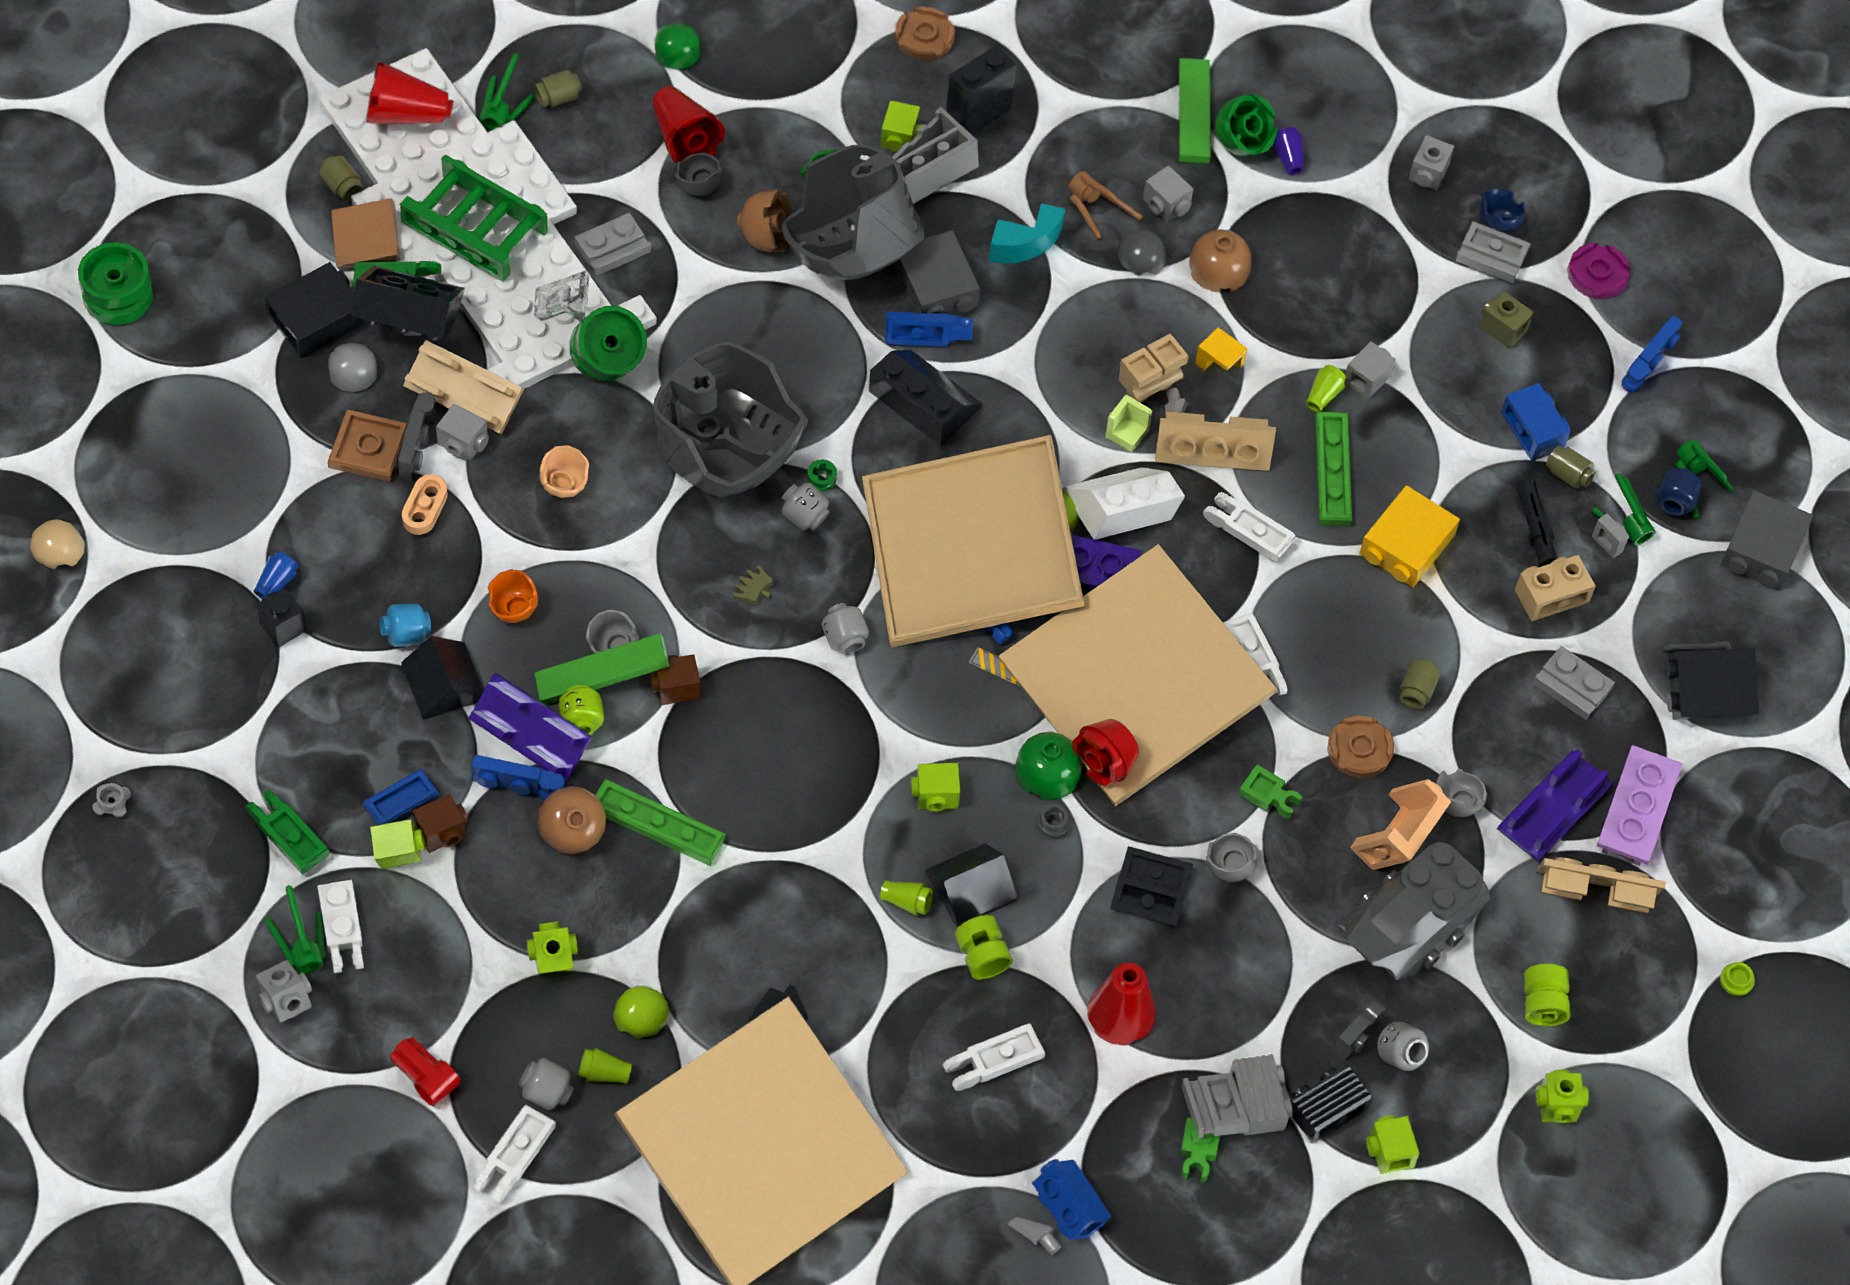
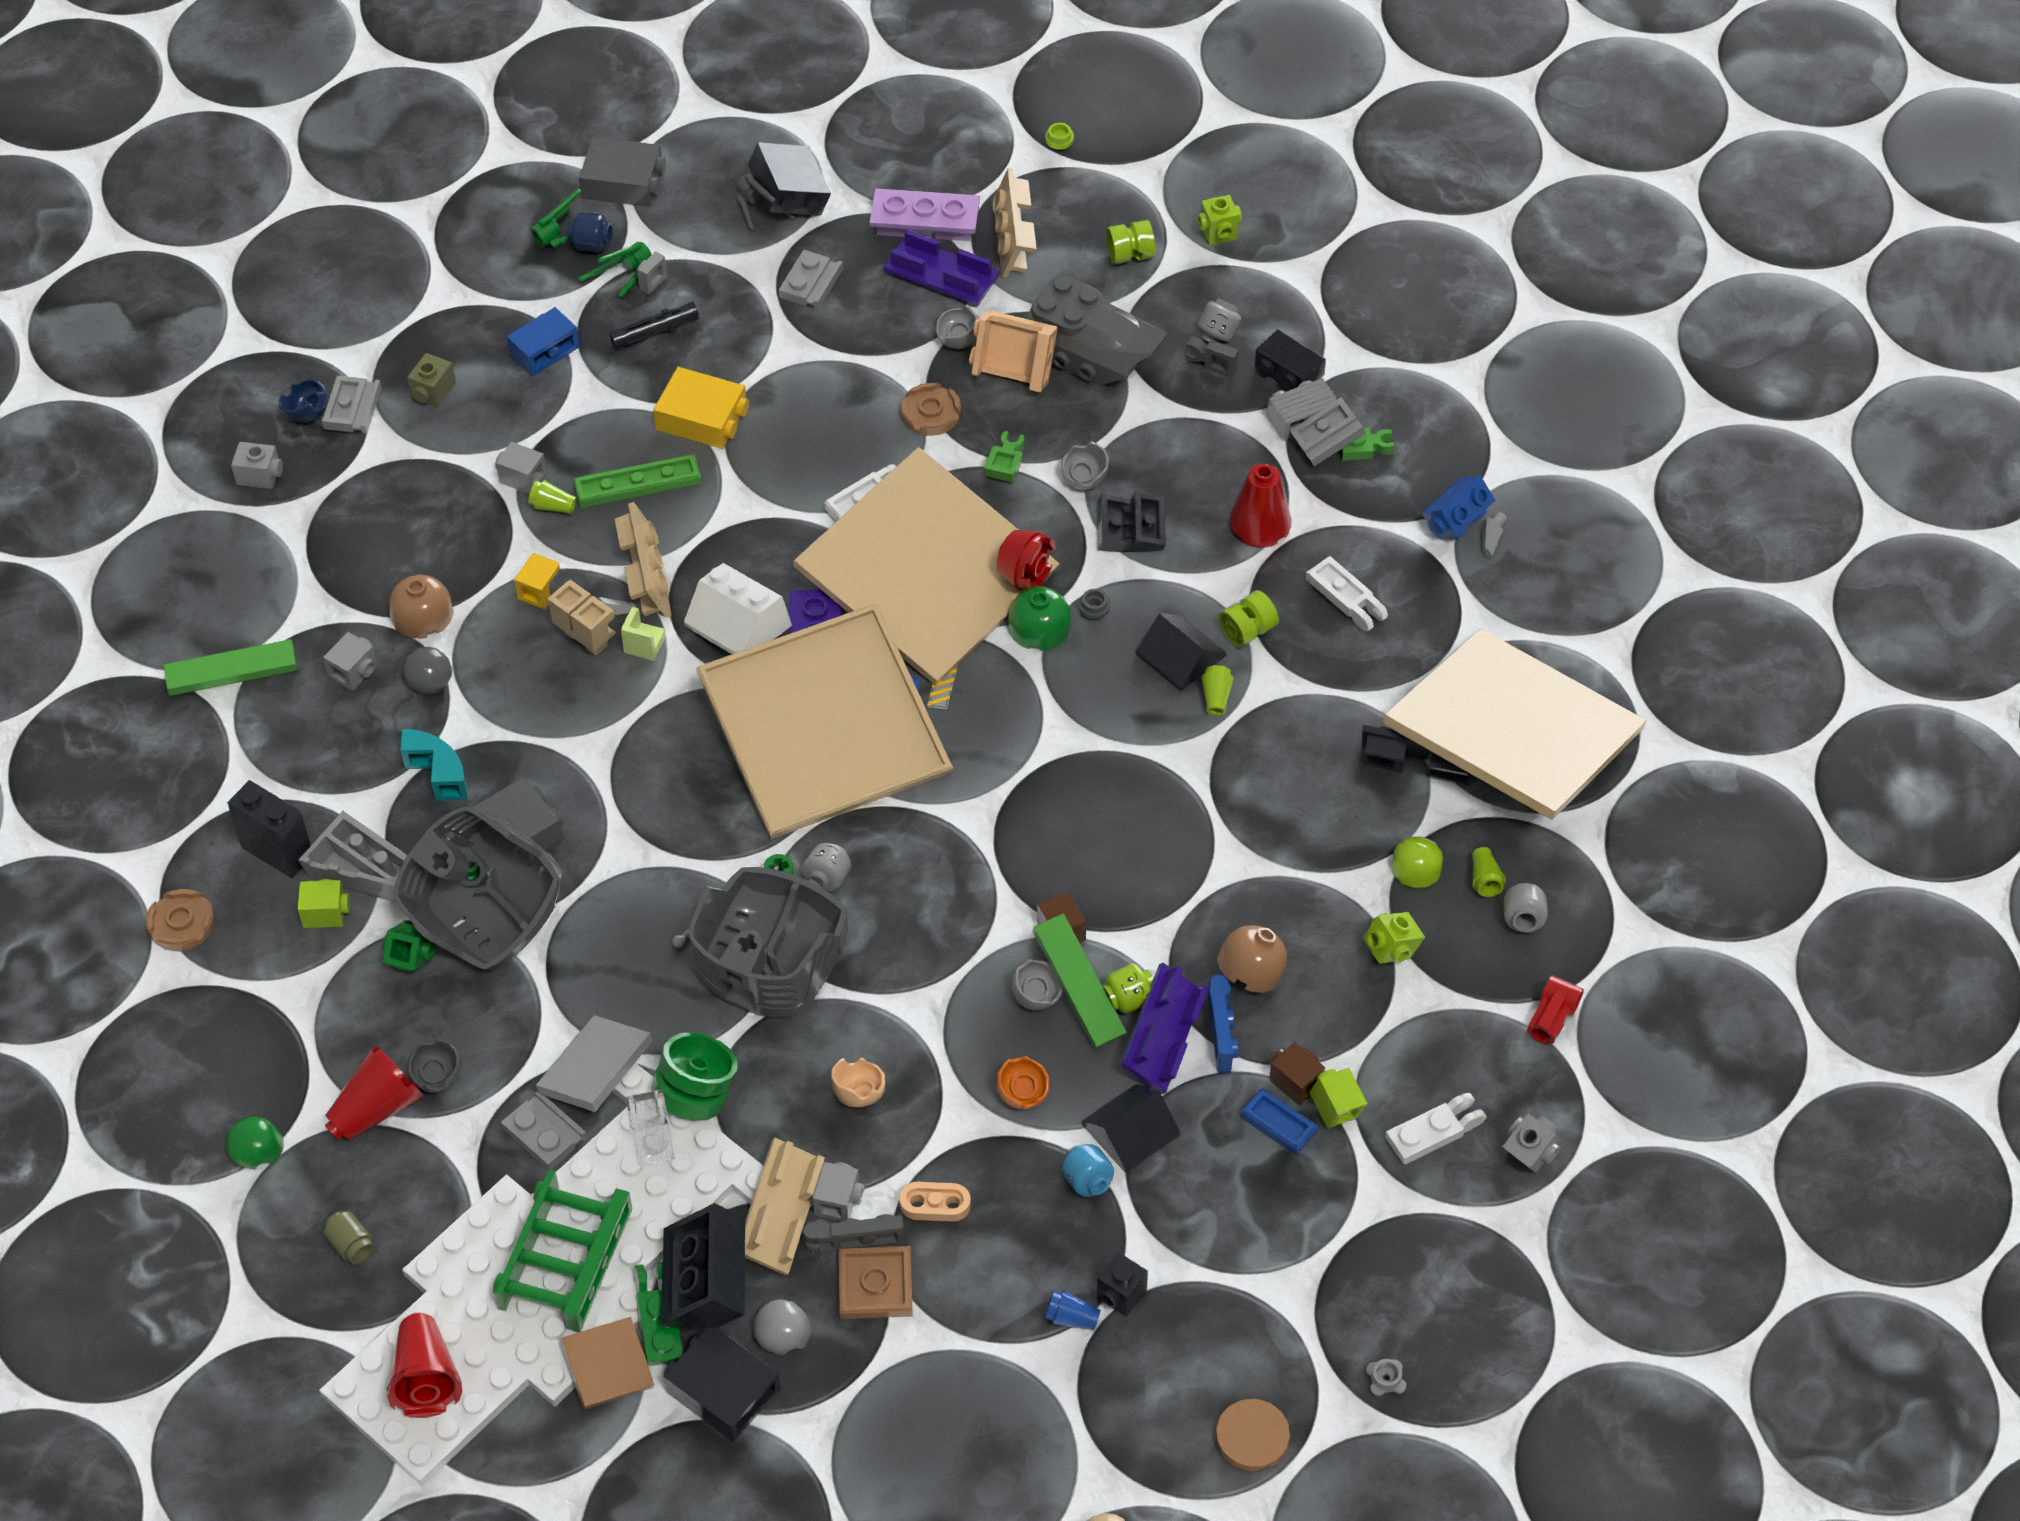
camera: 100 degrees left, 5 degrees down
green hinge [245,789,329,875] -> none
green plant [265,885,327,974] -> none
olive brick [319,156,363,202] -> none
white hinge [473,1105,556,1203] -> none
green plant [479,53,534,131] -> none
bright green tile [596,779,726,866] -> none
olive piece [733,565,773,605] -> none
medium nougat cylinder [737,190,792,252] -> none
light grey head [821,603,869,655] -> none
black slope [869,349,982,446] -> none
blue hinge [885,312,973,347] -> none
lime brick [910,763,960,812] -> none
medium nougat plant [1069,171,1143,240] -> none
white hinge [1203,492,1295,563] -> none
green cylinder [1215,94,1277,156] -> none
dark purple cone [1273,127,1305,175] -> none
lime brick [1366,1115,1419,1174] -> none
olive brick [1399,658,1440,710] -> none
tan brick [1515,555,1596,622] -> none
olive brick [1546,445,1596,490] -> none
magenta tile [1567,243,1630,299] -> none
blue hinge [1621,316,1683,393] -> none
none -> light grey tile [536,1015,653,1112]
none -> medium nougat tile [1216,1399,1290,1472]

